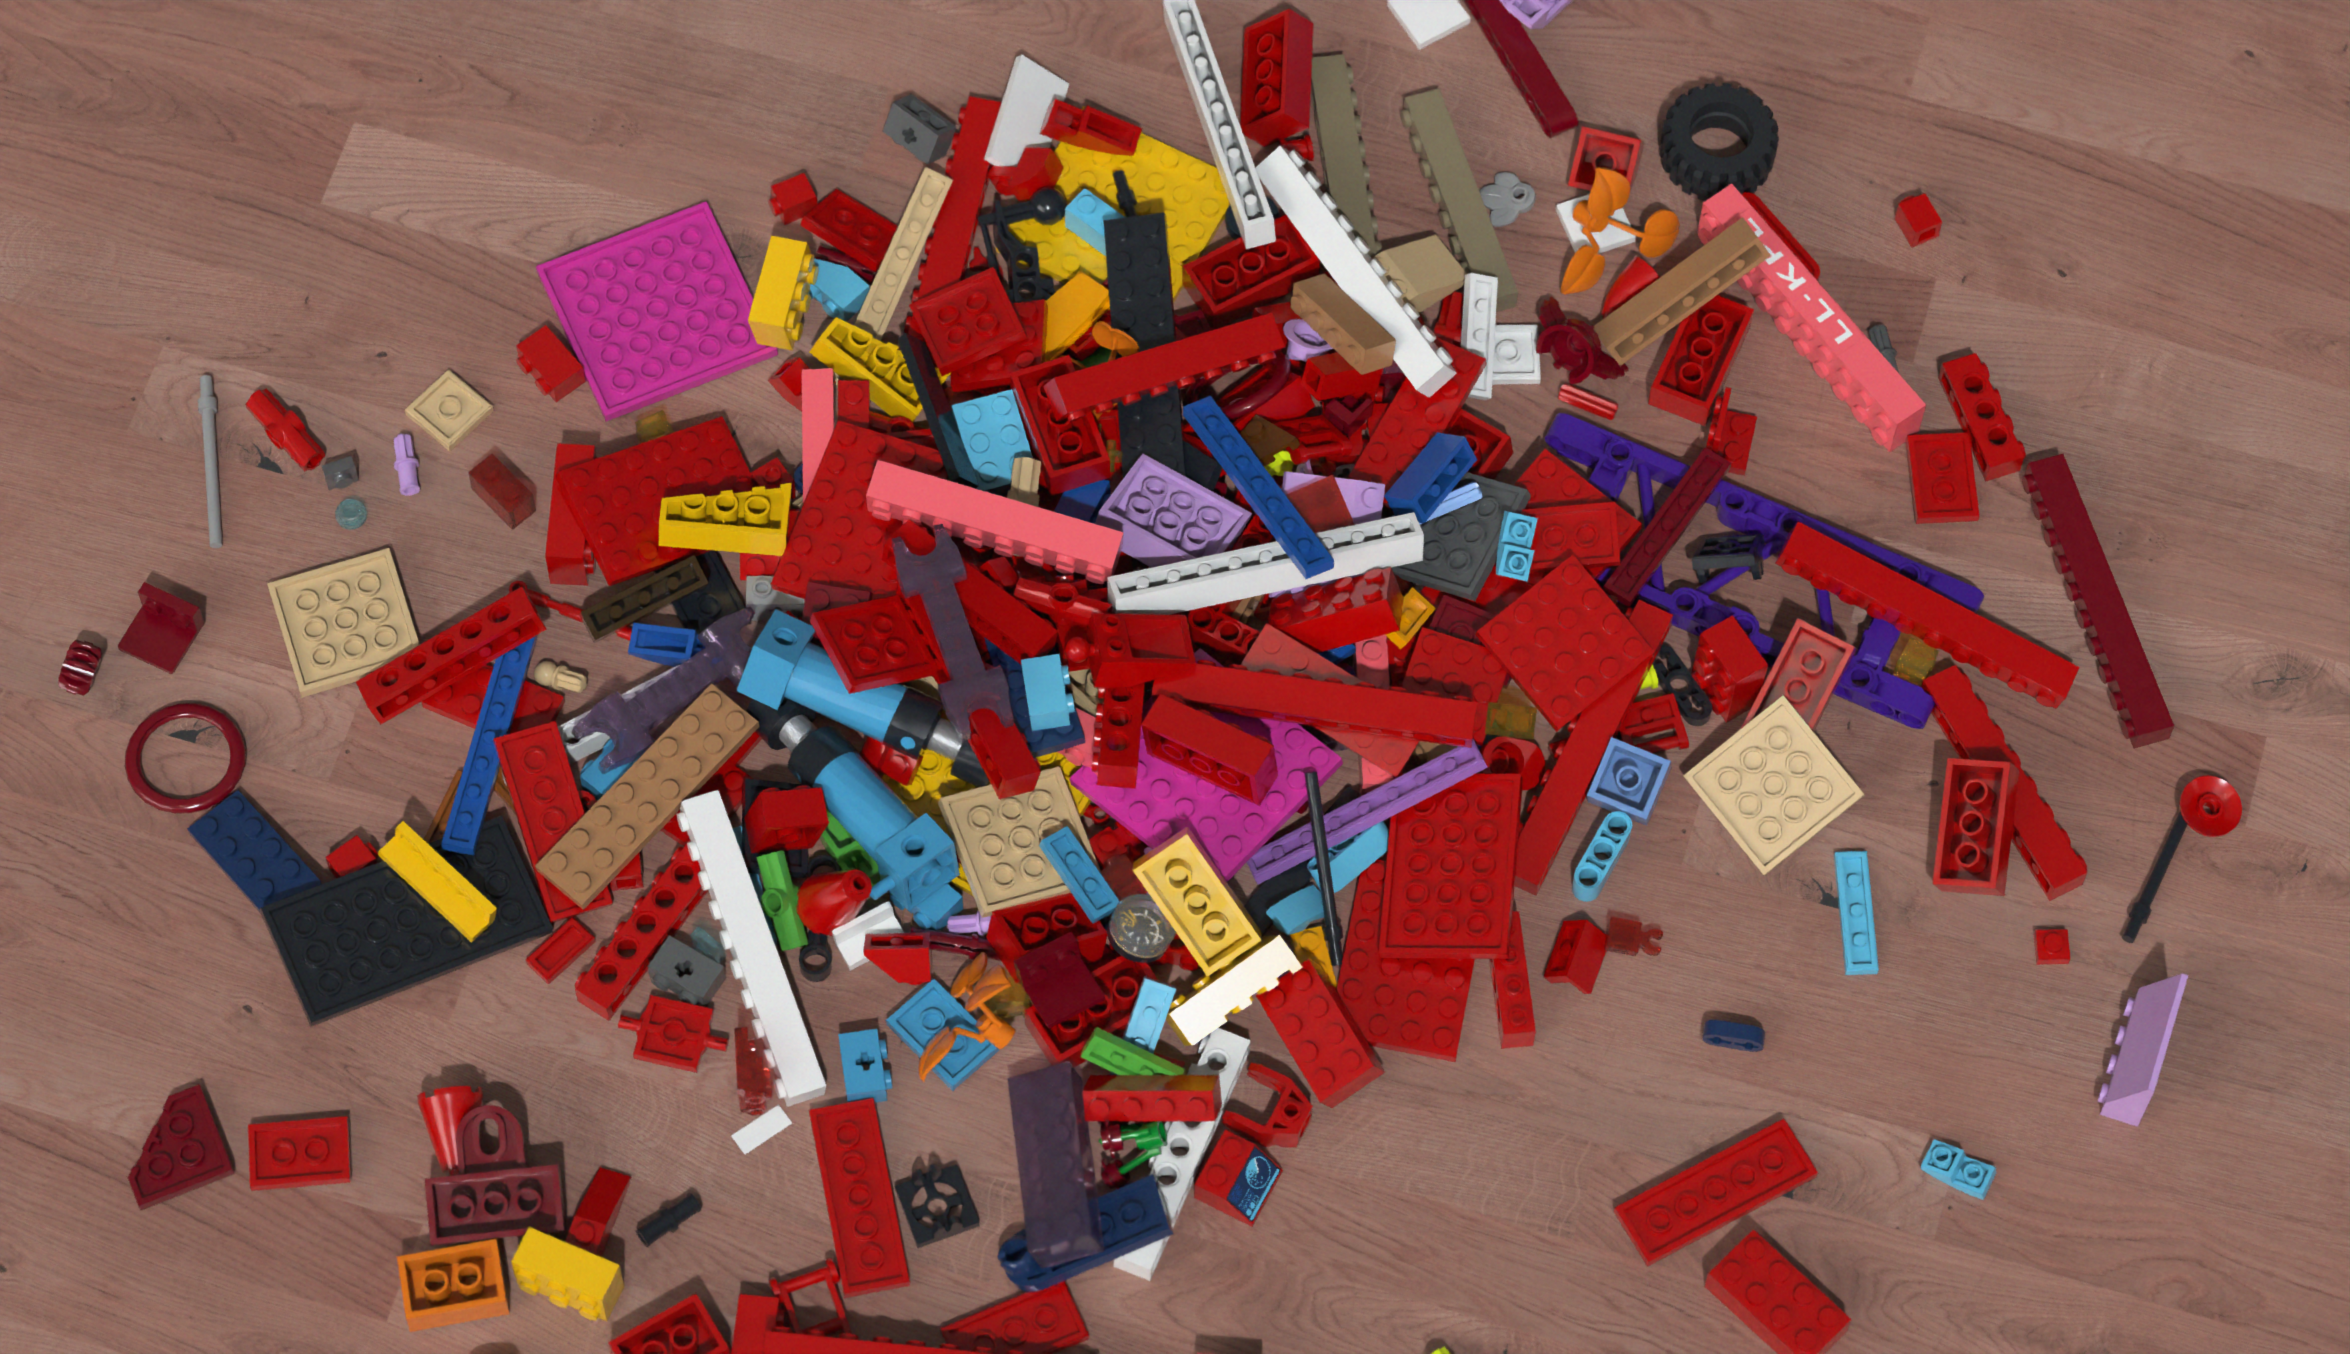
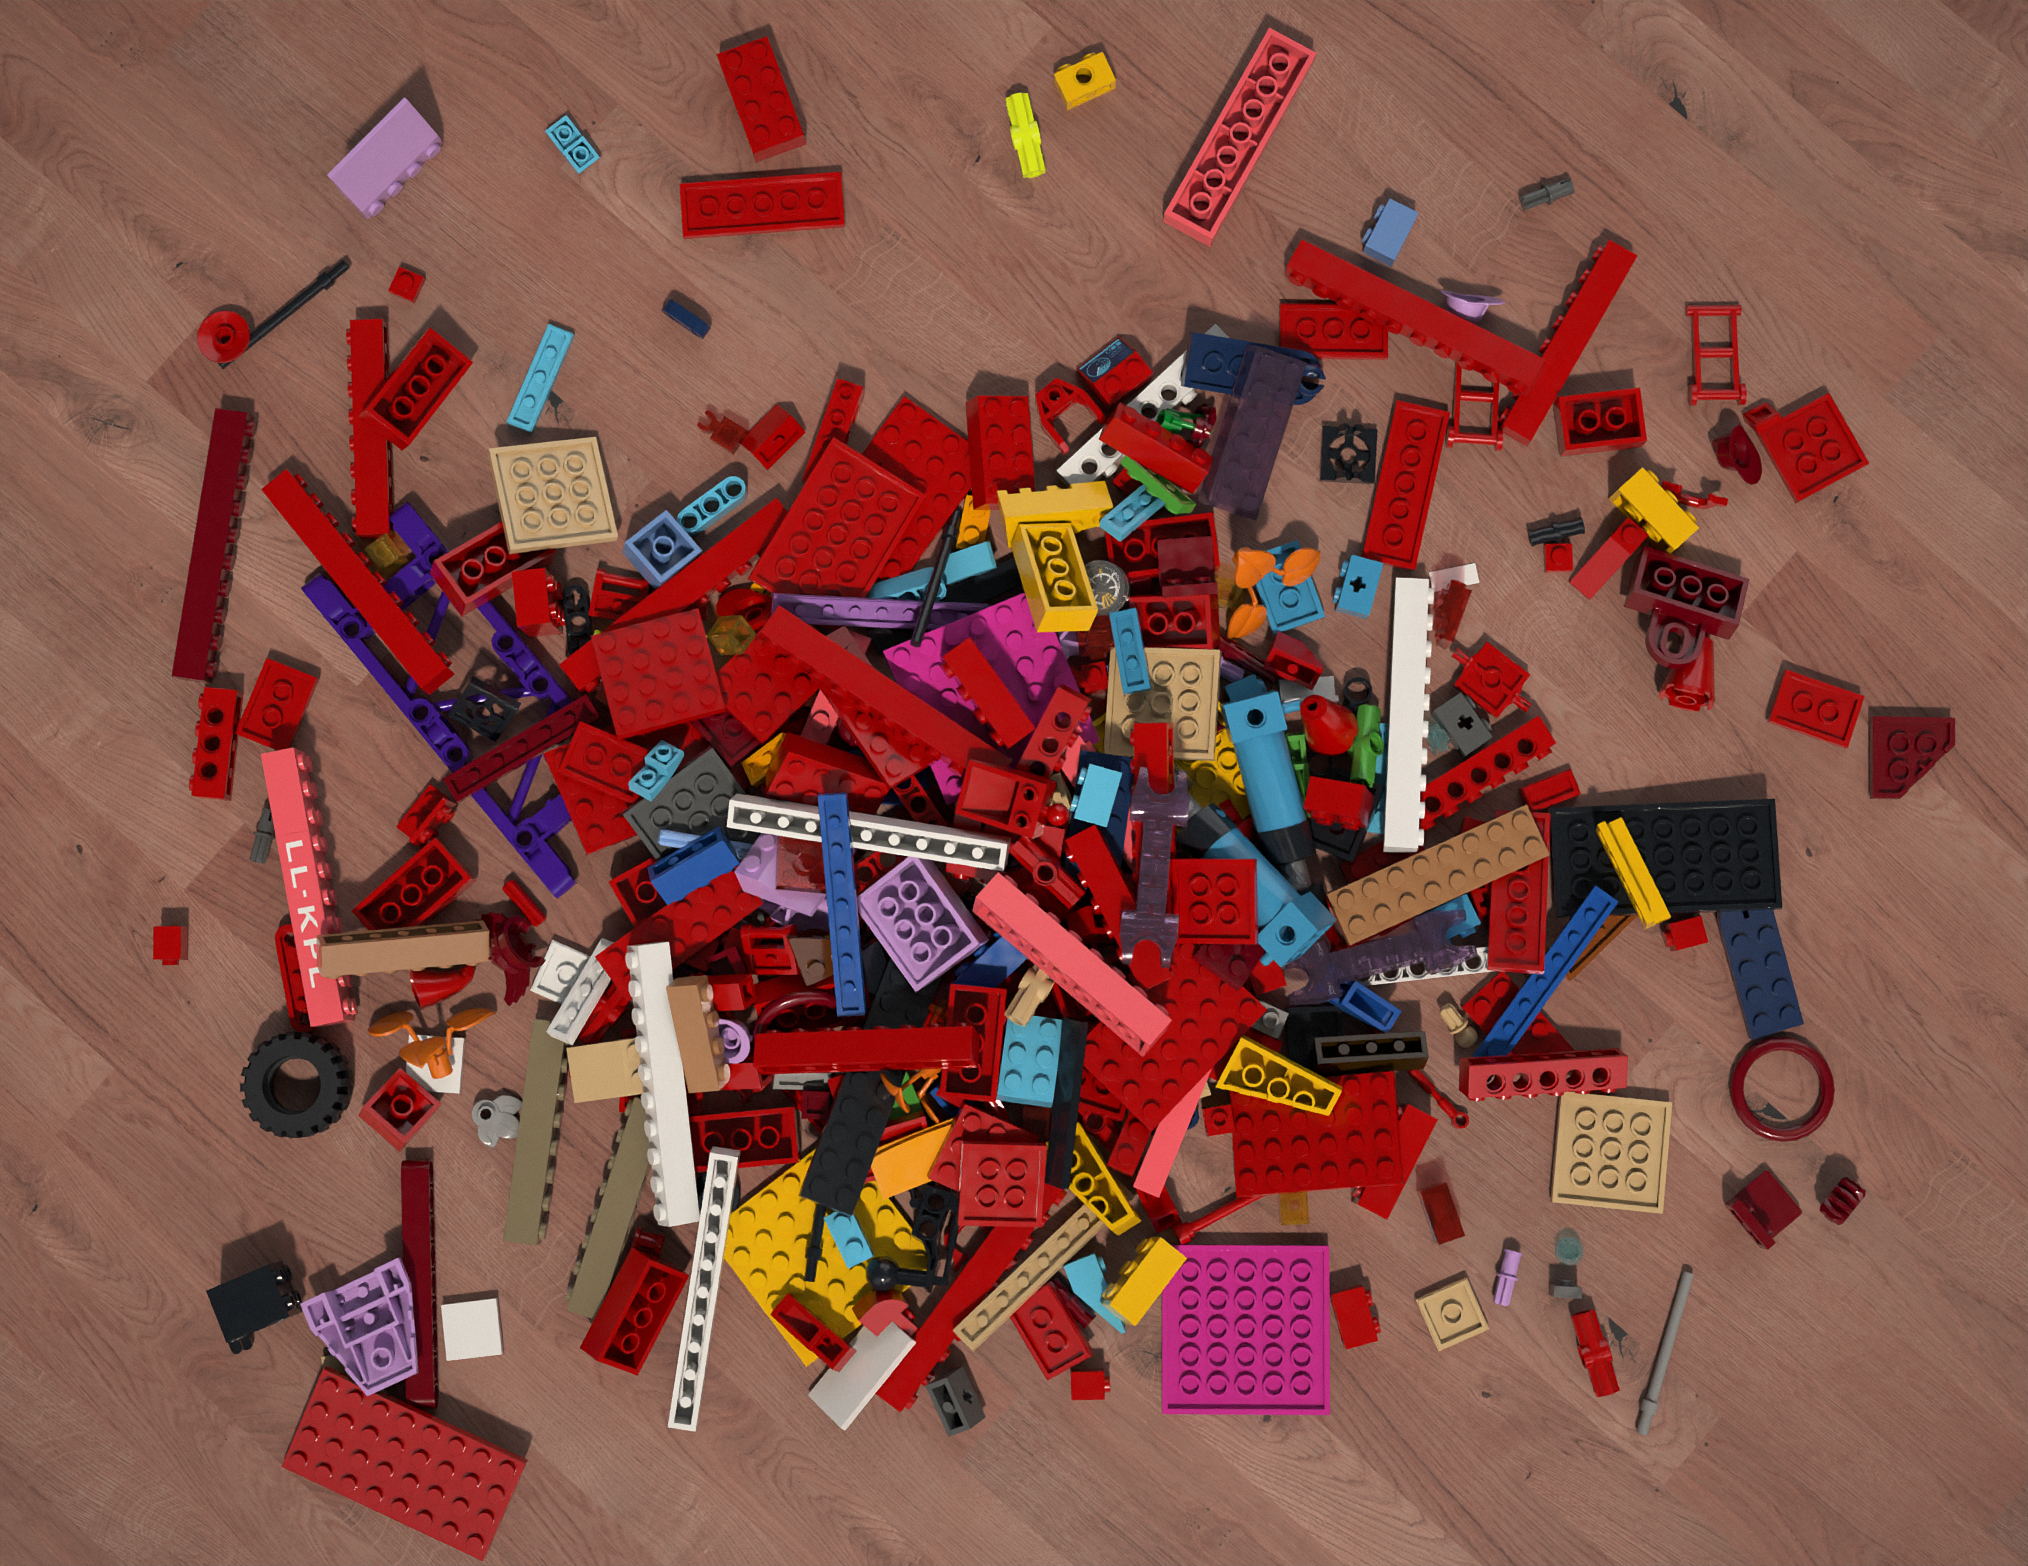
camera: 150 degrees left, 20 degrees up
orange brick [397,1239,510,1332] -> none
none -> red piece [1171,1196,1264,1245]
none -> red plate [1543,543,1573,573]
none -> red helmet [1661,480,1729,509]

